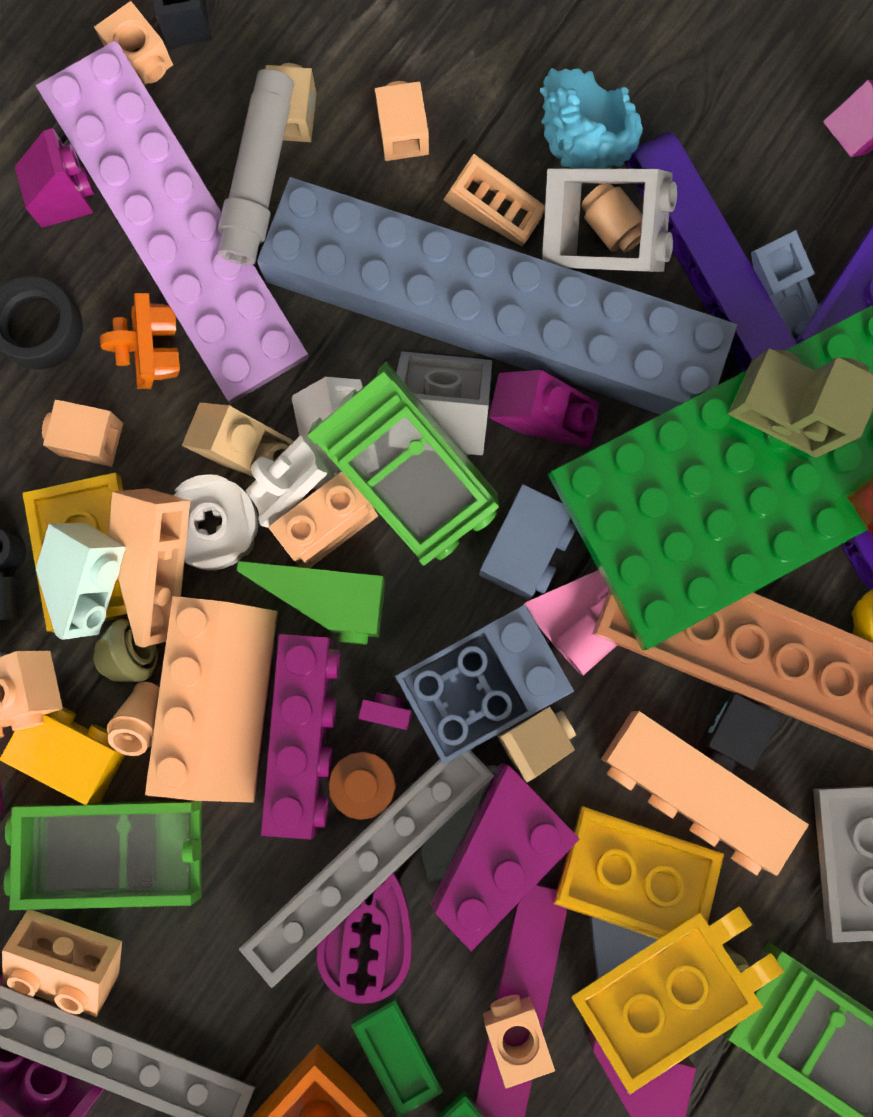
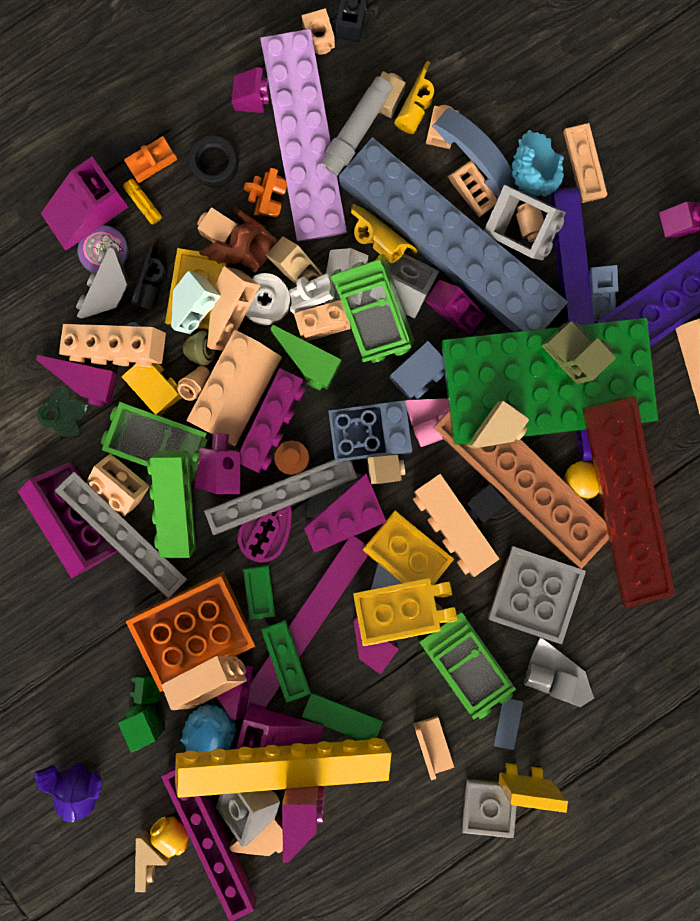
camera: 15 degrees right, 5 degrees up
magenta plate [358,692,412,730] -> none
light nougat brick [483,995,555,1089] -> none
none -> bright green brick [147,451,196,558]
none -> magenta torso [194,433,240,494]
none -> copper helmet [199,206,277,272]
none -> yellow panel [351,204,418,263]
none -> yellow panel [394,61,434,134]
none -> sand blue slope [432,108,515,198]
none -> tan slope [468,401,529,448]
none -> light nougat tile [563,123,607,203]

